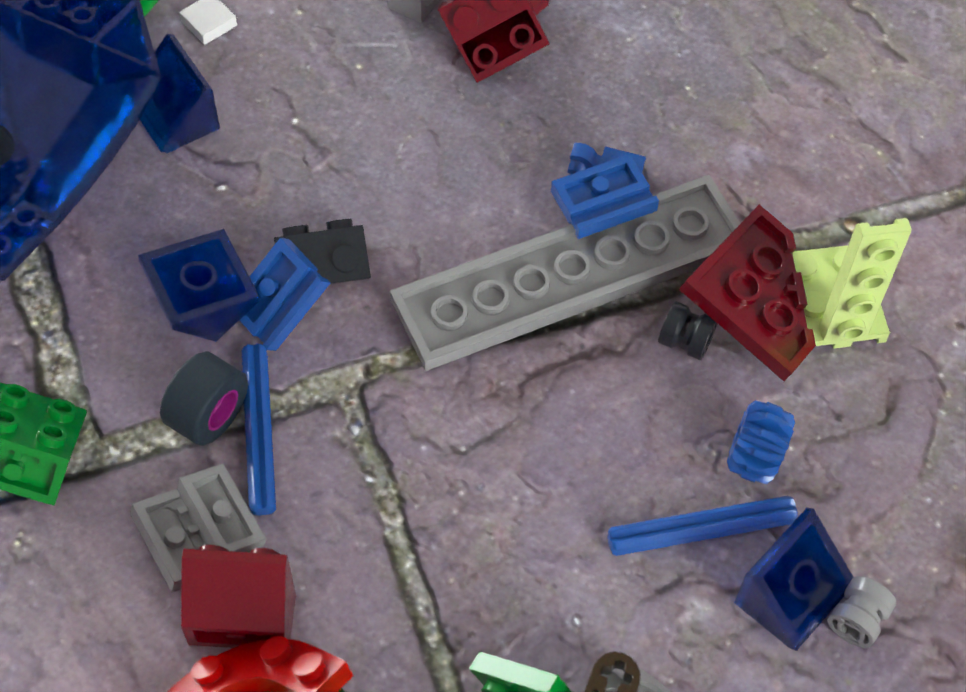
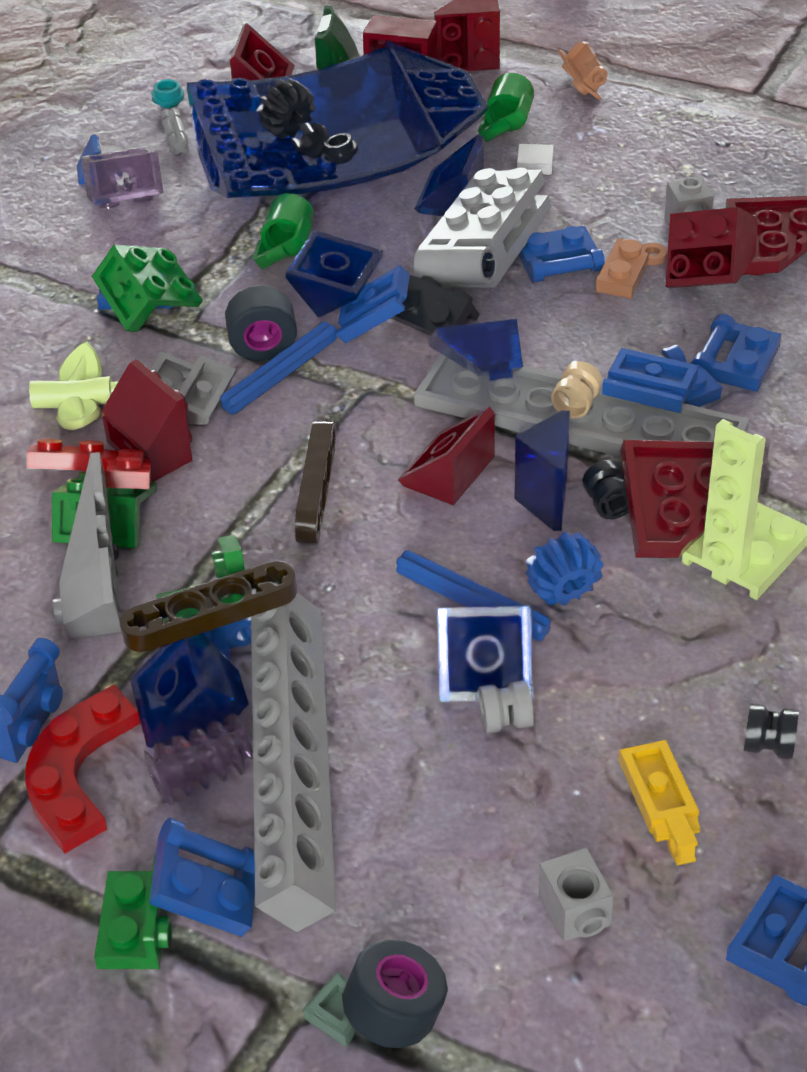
camera: 50 degrees right, 15 degrees down
none -> yellowish green plant [29,342,118,430]
none -> green piece [252,193,315,269]
none -> dark brown beam [295,420,336,543]
none -> black plate [323,133,358,164]
none -> dark red slope [398,406,495,506]
none -> light grey hinge [414,167,552,287]
none -> clear blue slope [429,319,523,382]
none -> clear blue slope [514,410,570,531]
none -> blue plate [518,225,605,283]
none -> tan wheel [551,361,603,418]
none -> nougat hinge [596,238,667,299]
none -> blue plate [690,314,782,392]

